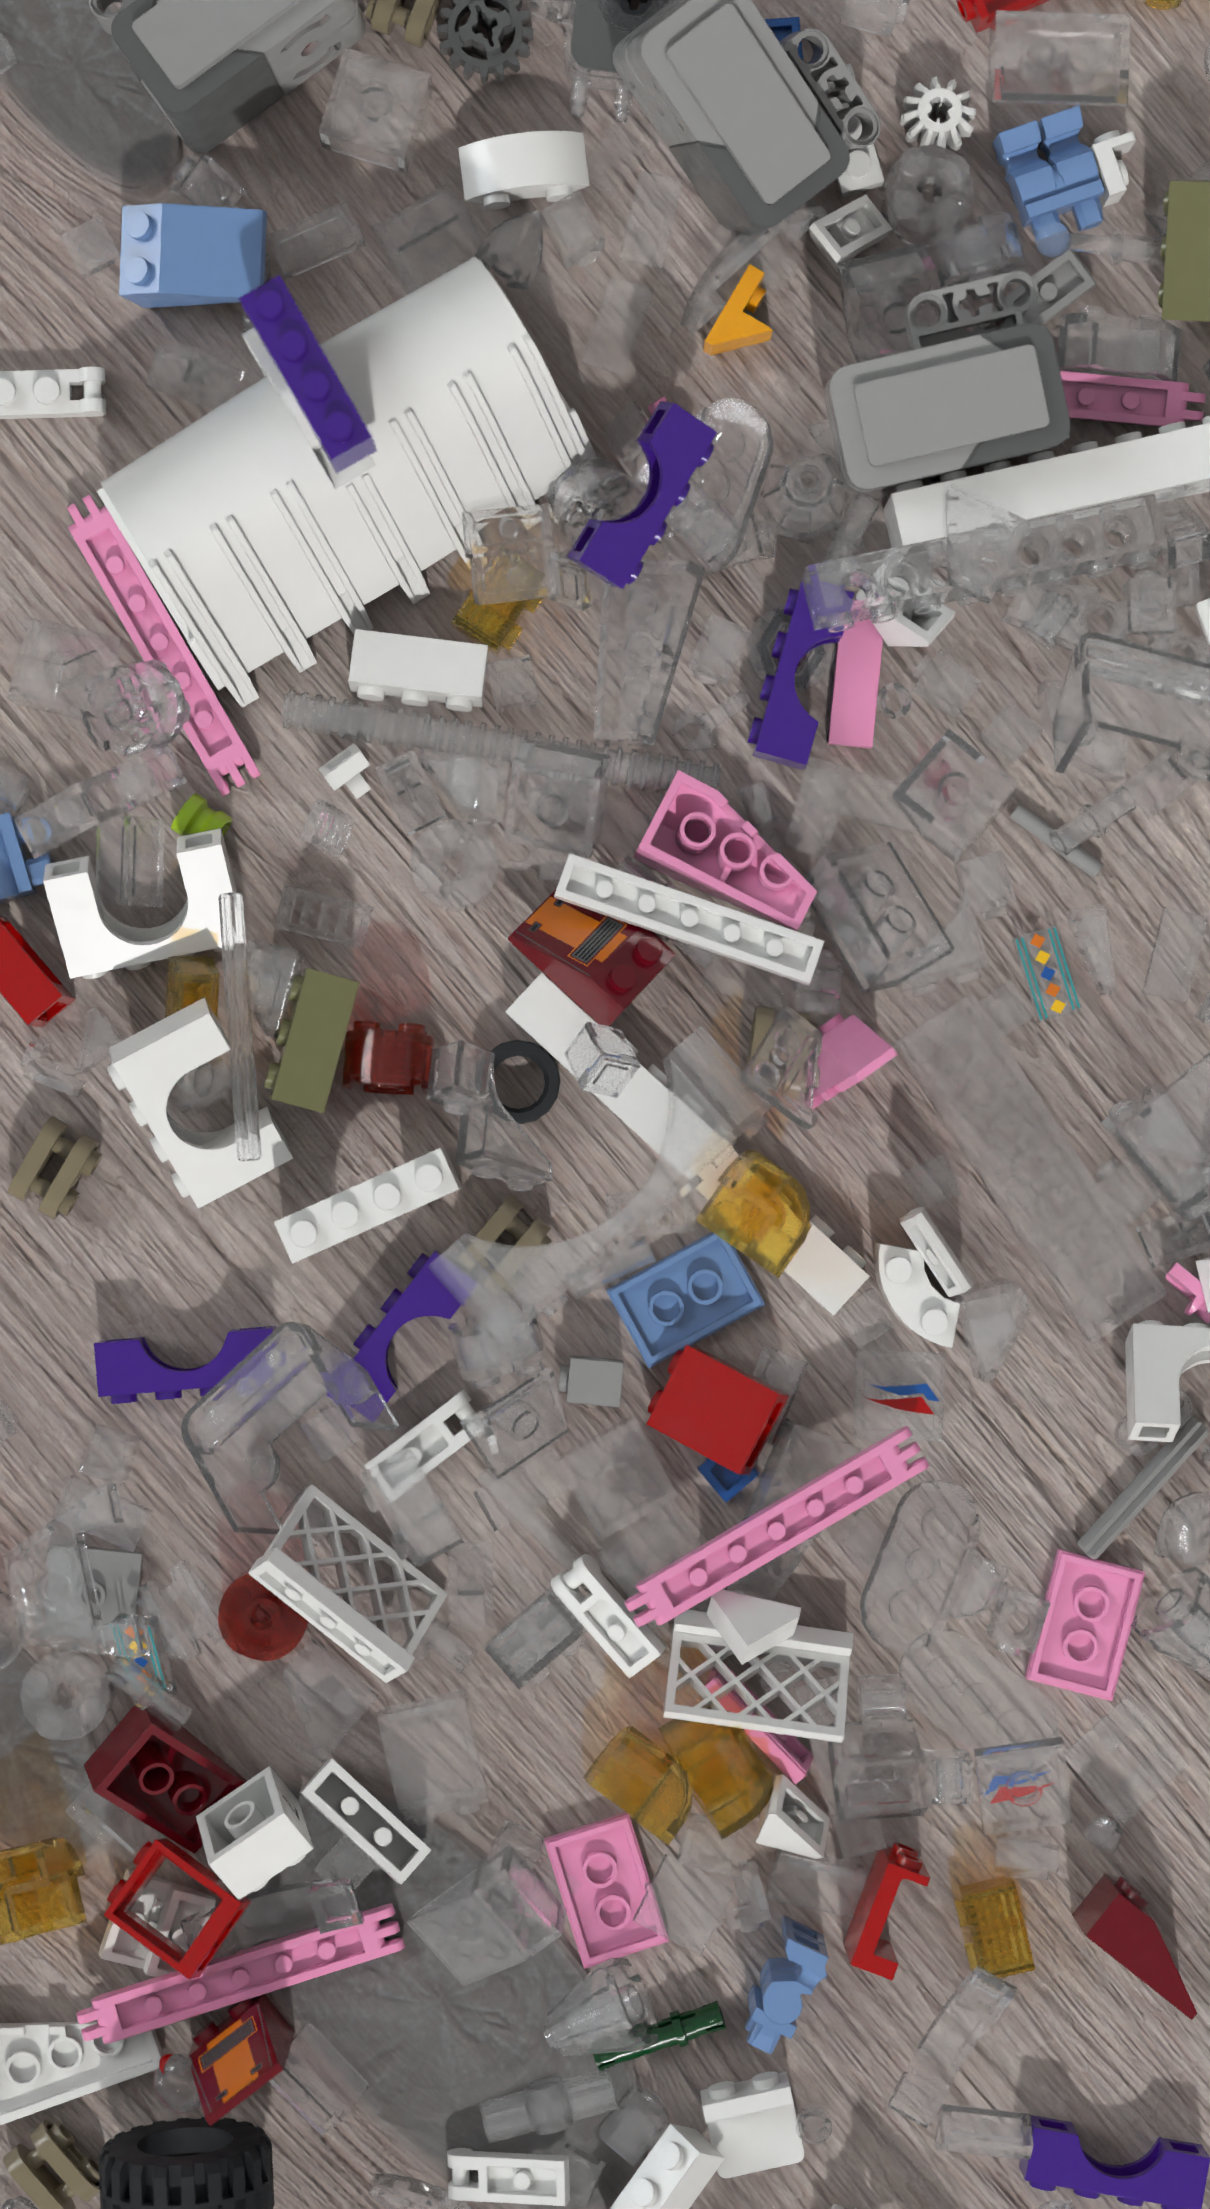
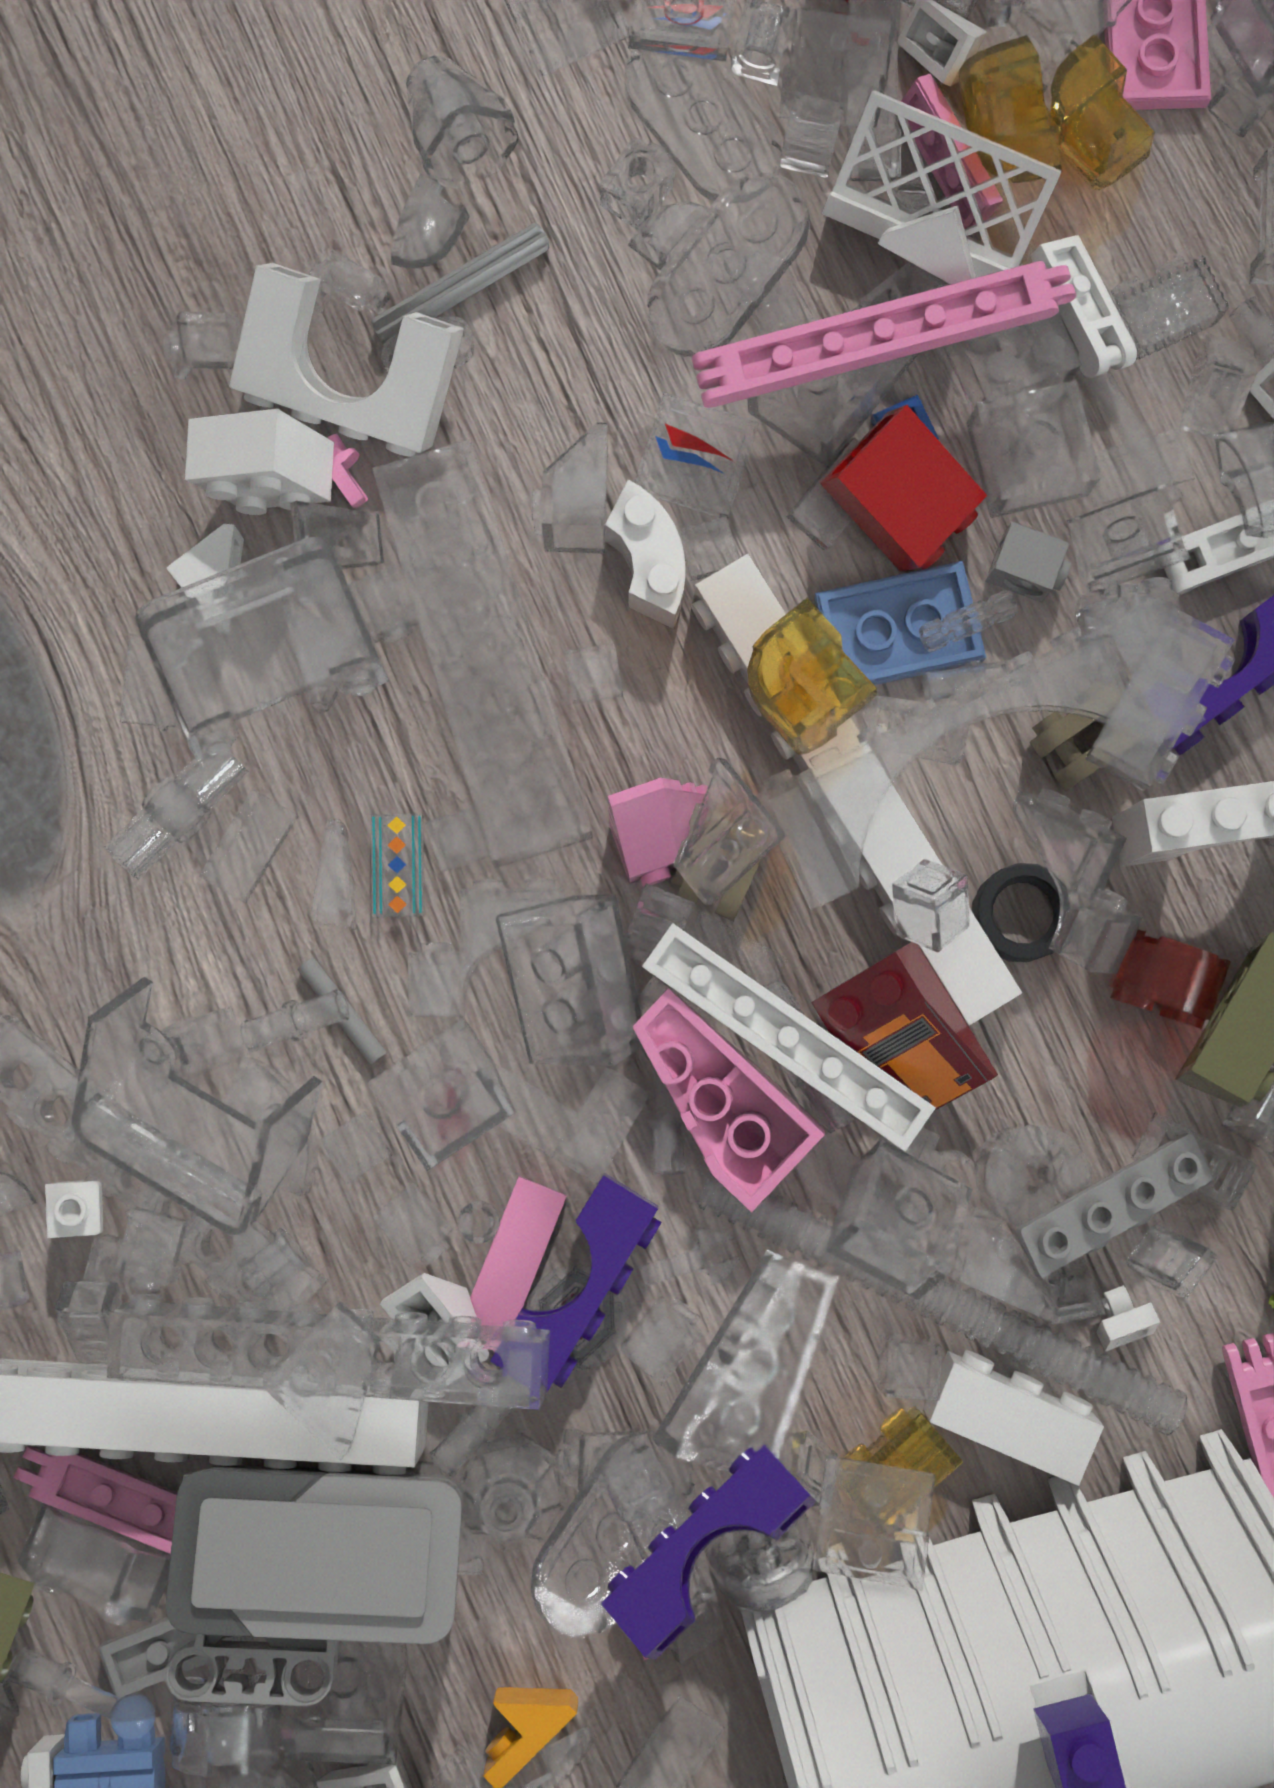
camera: 170 degrees left, 5 degrees down
white slope [899,1207,973,1297] -> none
bright pink tile [1025,1548,1145,1701] -> none
none -> clear axle [918,590,1018,652]
none -> light grey bracket [1016,1133,1214,1279]
none -> clear brick [1085,608,1235,791]

